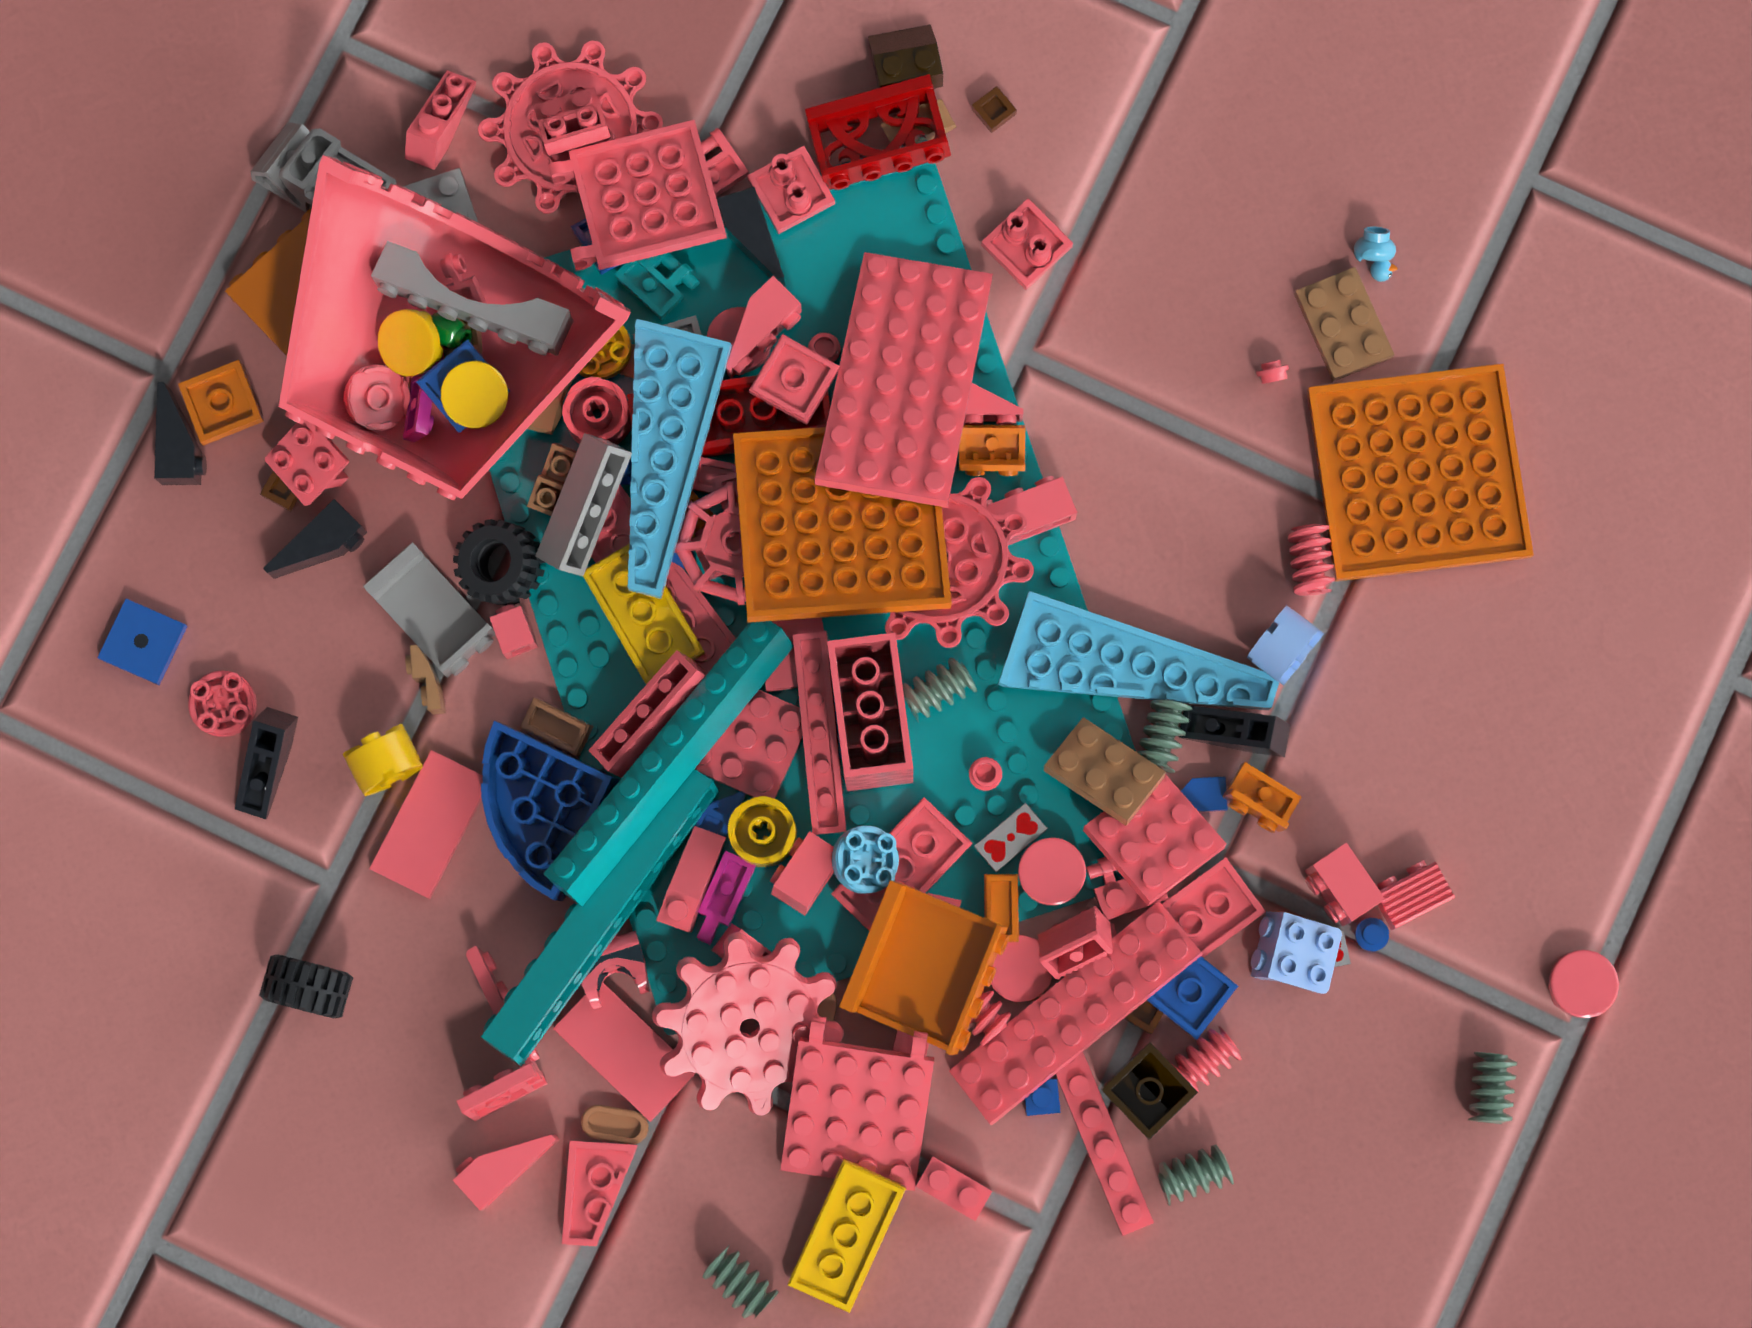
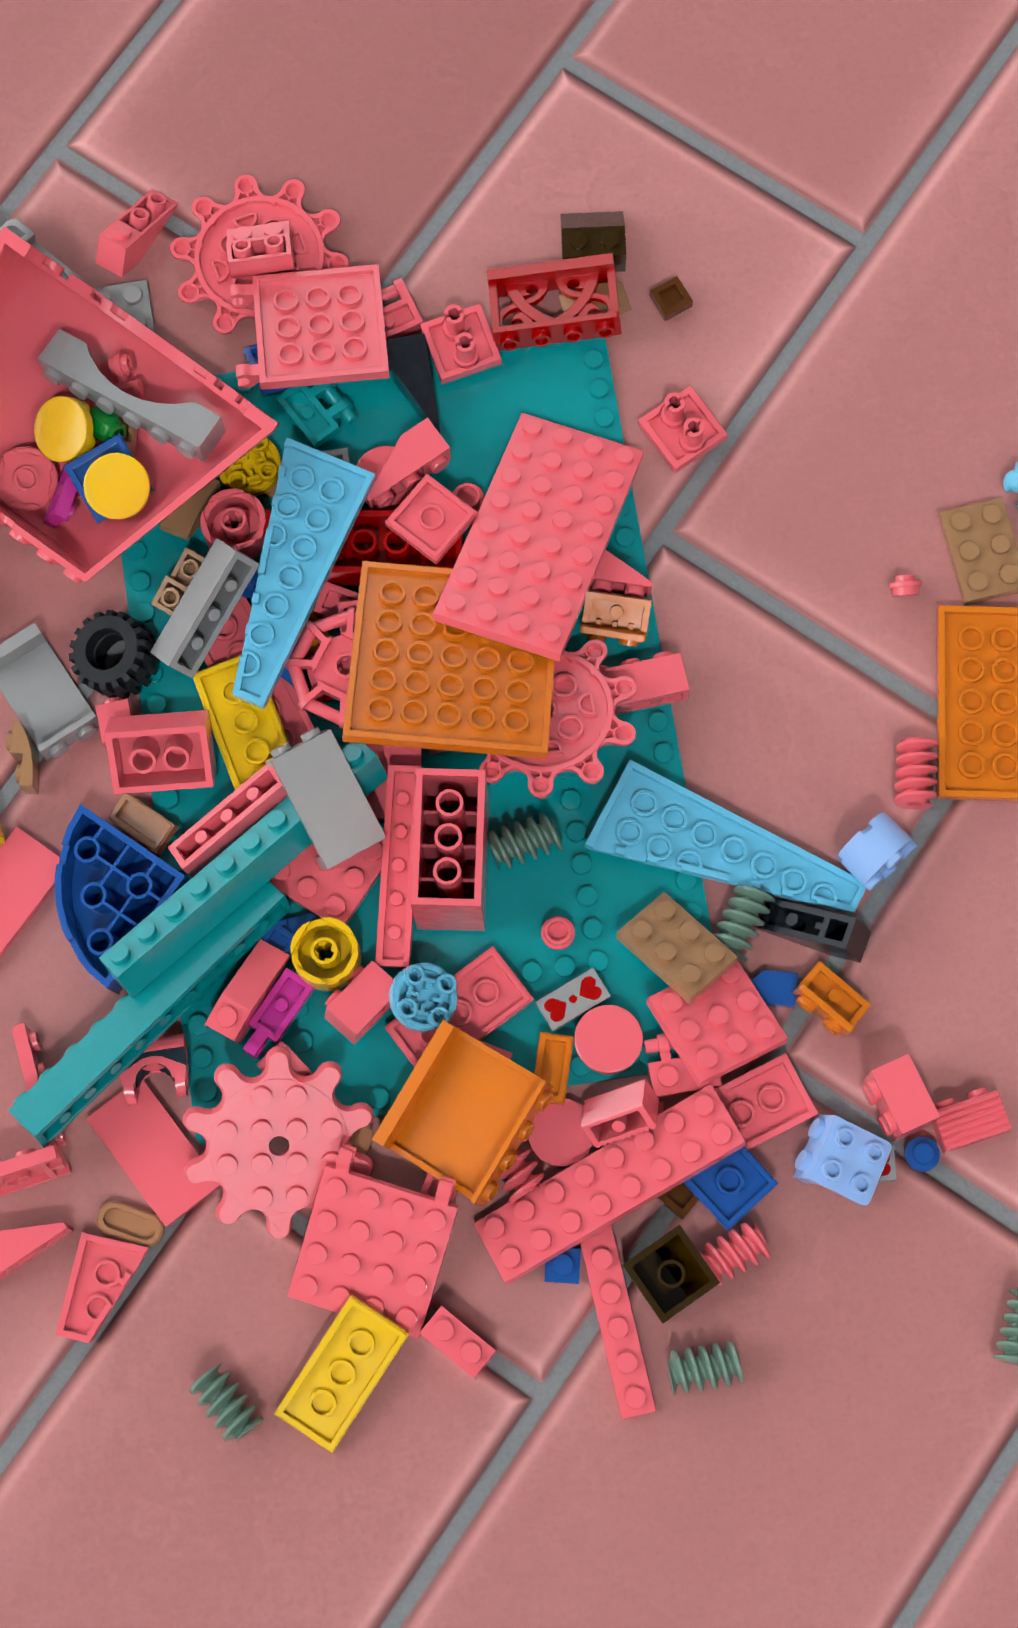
camera: 10 degrees right, 5 degrees down
none -> coral brick [104,710,217,794]
none -> light grey panel [265,727,386,870]

